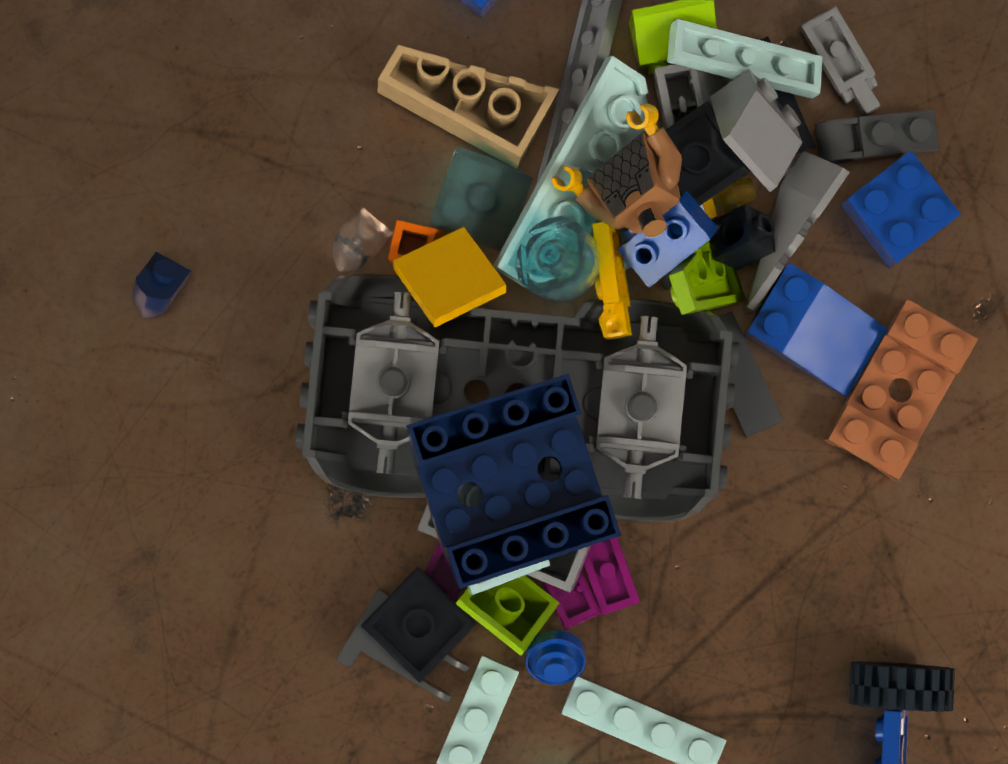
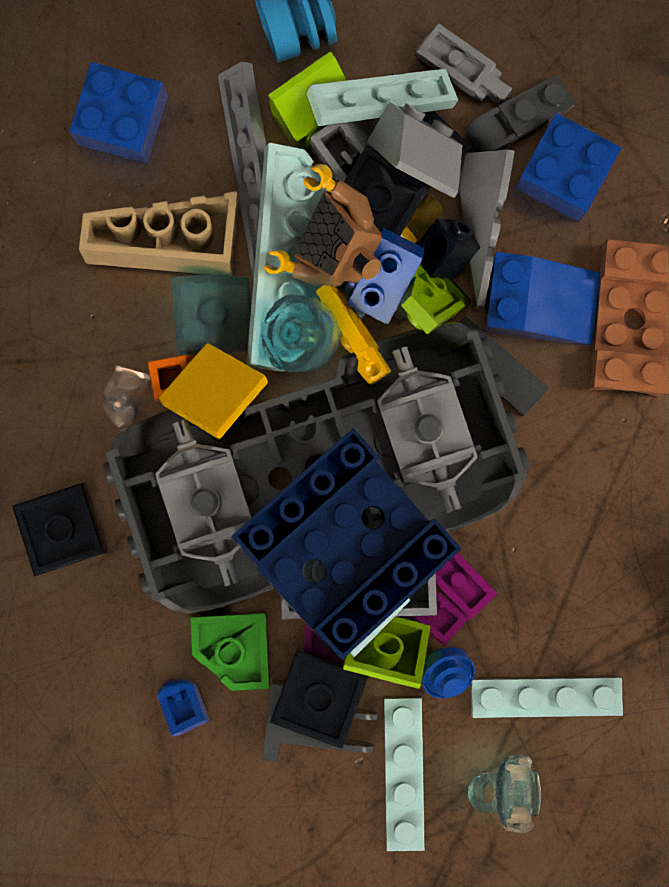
camera: 25 degrees left, 0 degrees up
none -> black tile [12,483,107,577]
none -> blue plate [157,678,210,737]
none -> bright green plate [190,612,270,691]

